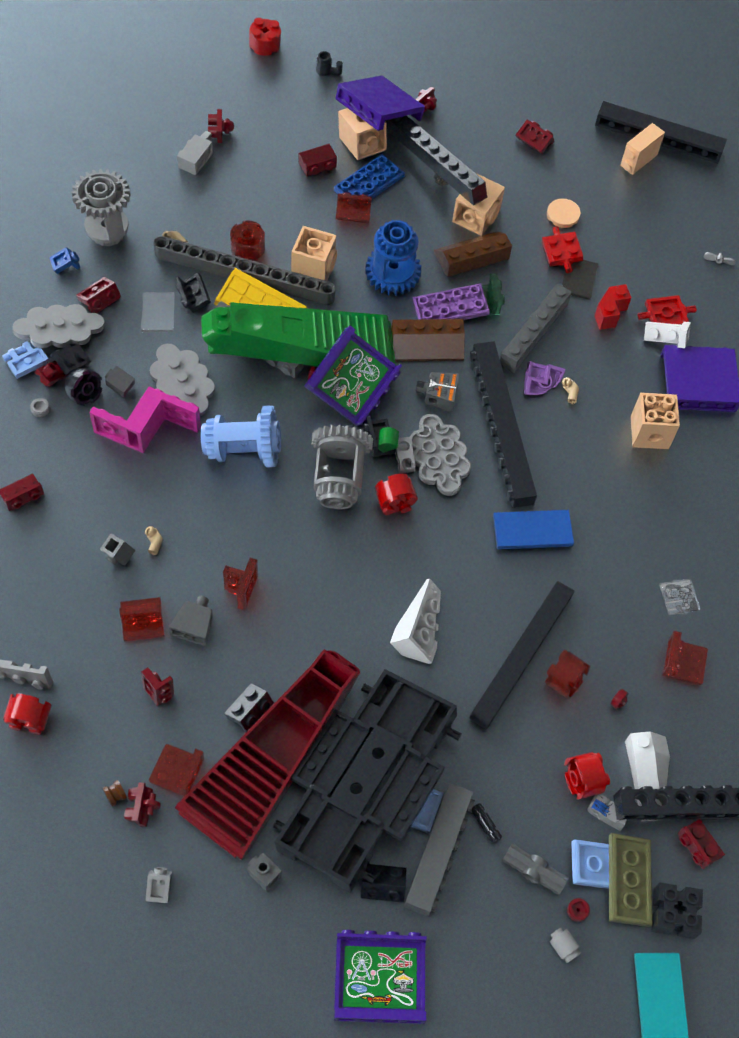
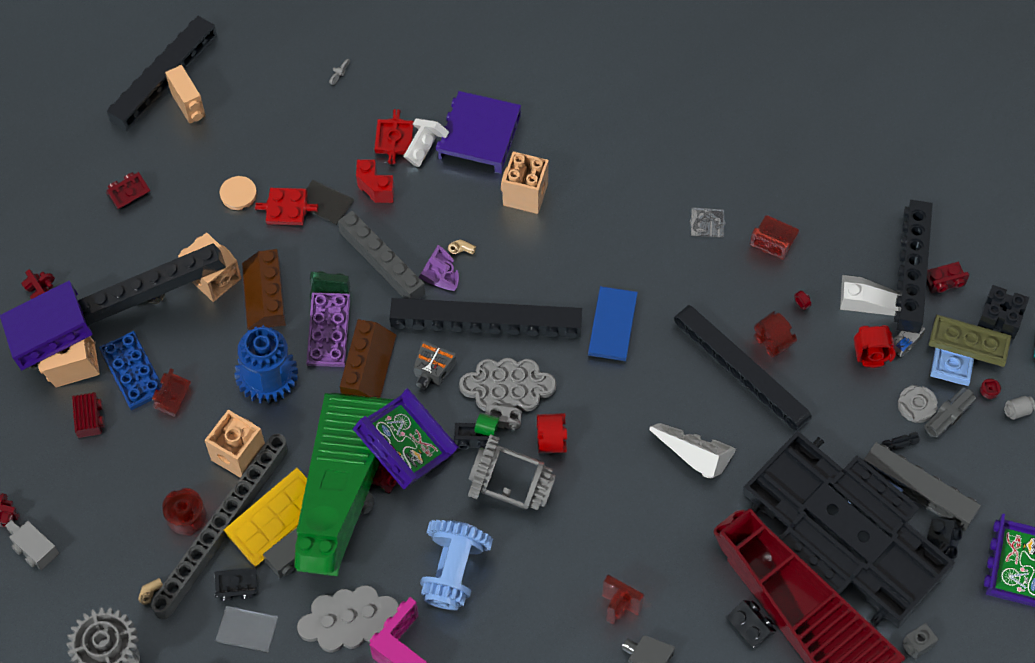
camera: 70 degrees left, 0 degrees up
none -> light grey tile [898,385,938,423]

